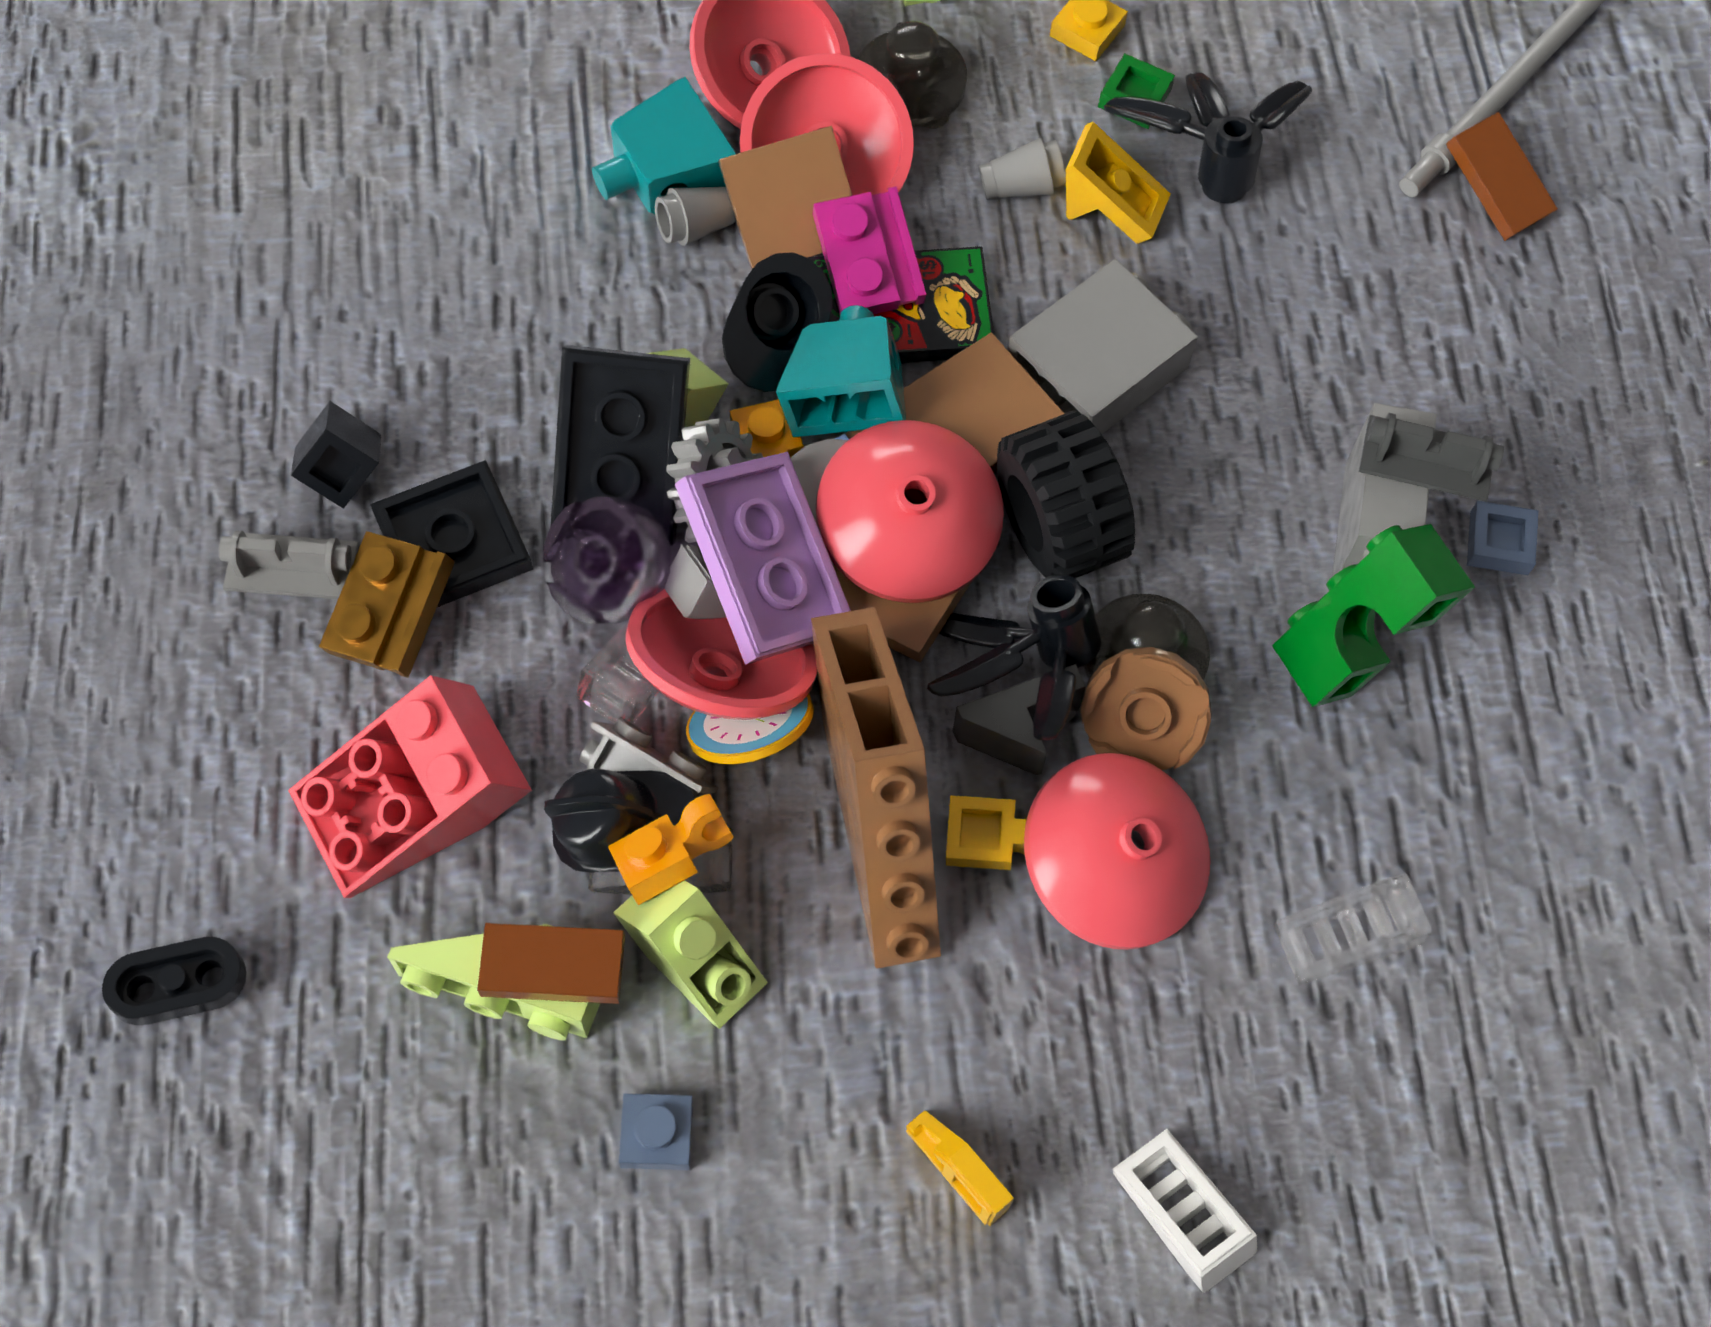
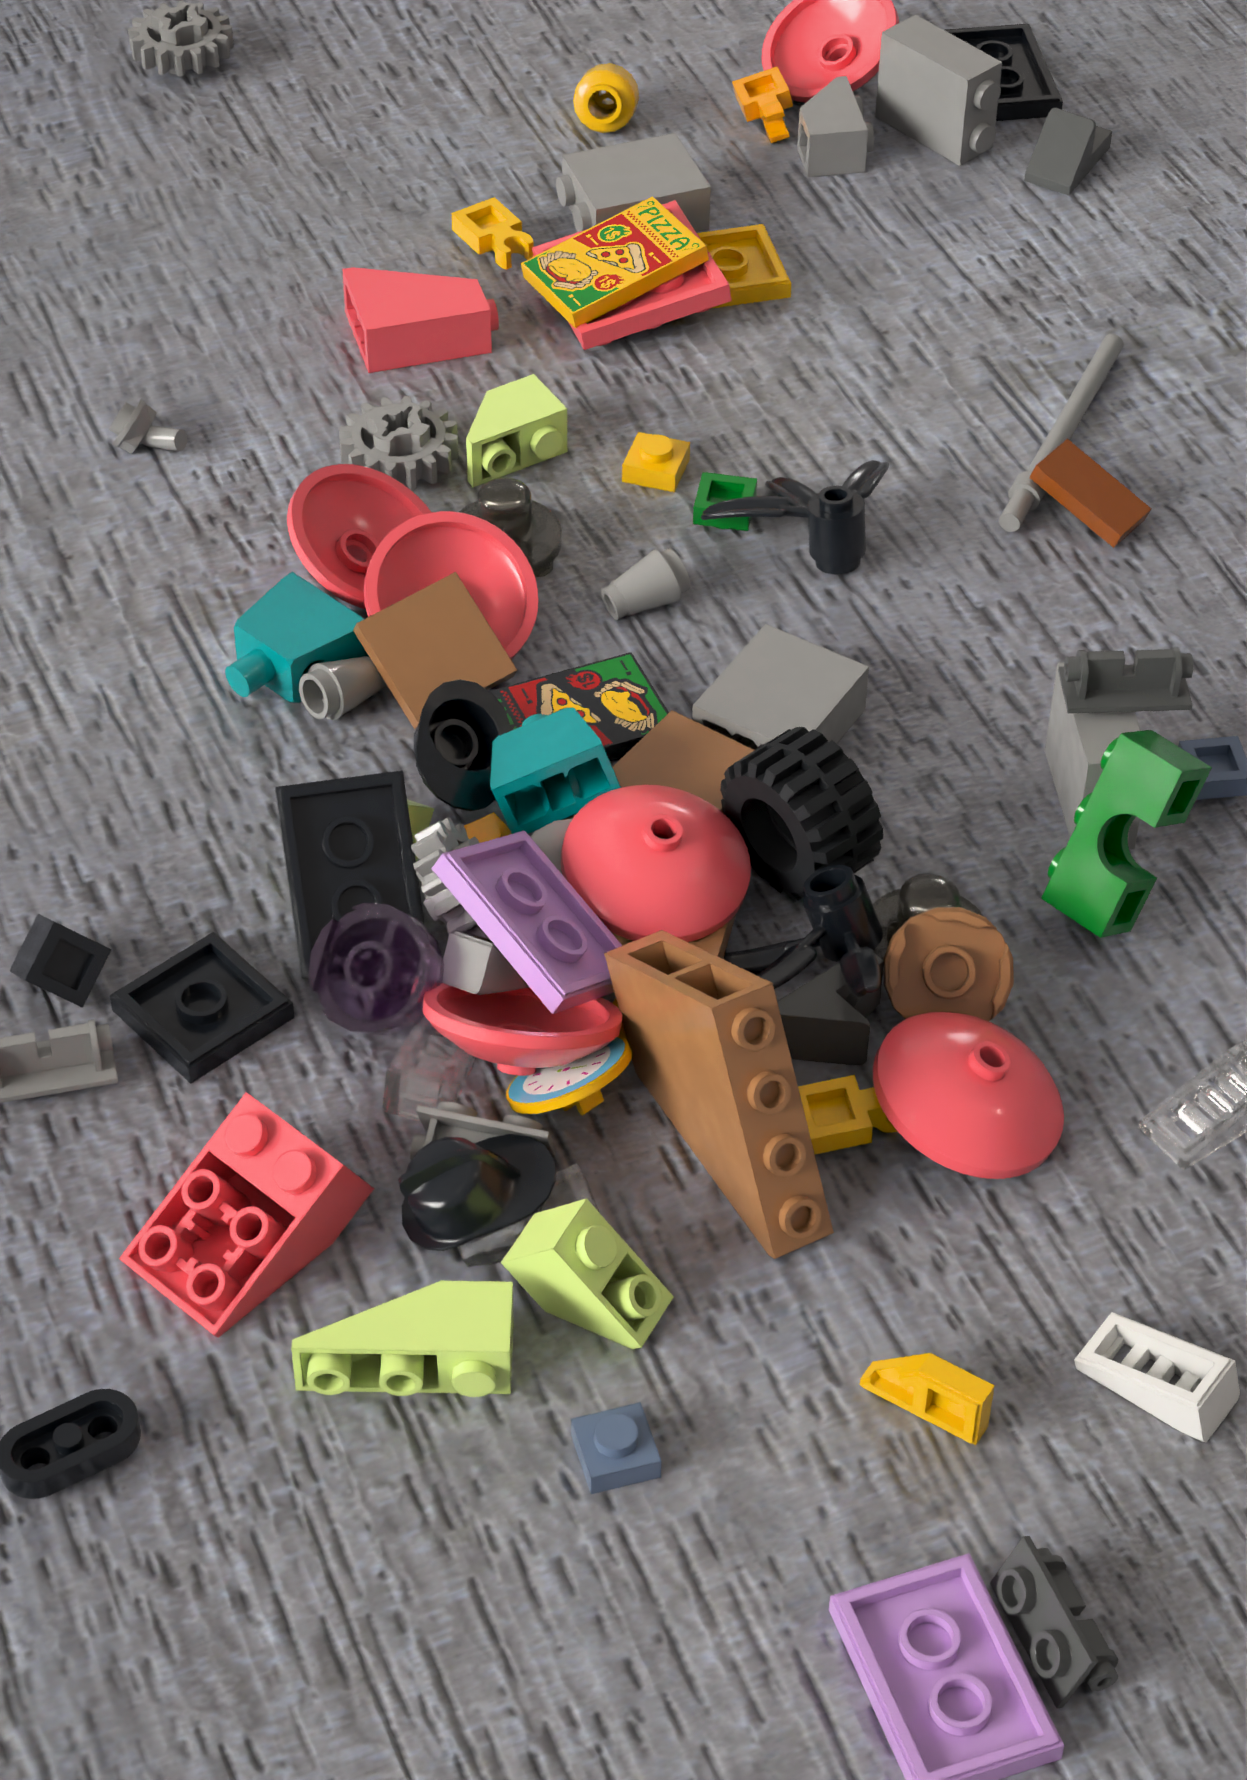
camera: 15 degrees left, 20 degrees down
pearl gold plate [319,531,455,678] -> none
dark orange tile [477,923,625,1004] -> none
light orange plate [608,794,734,906] -> none
dark pink plate [812,186,926,314] -> none
yellow slope [1066,122,1171,244] -> none

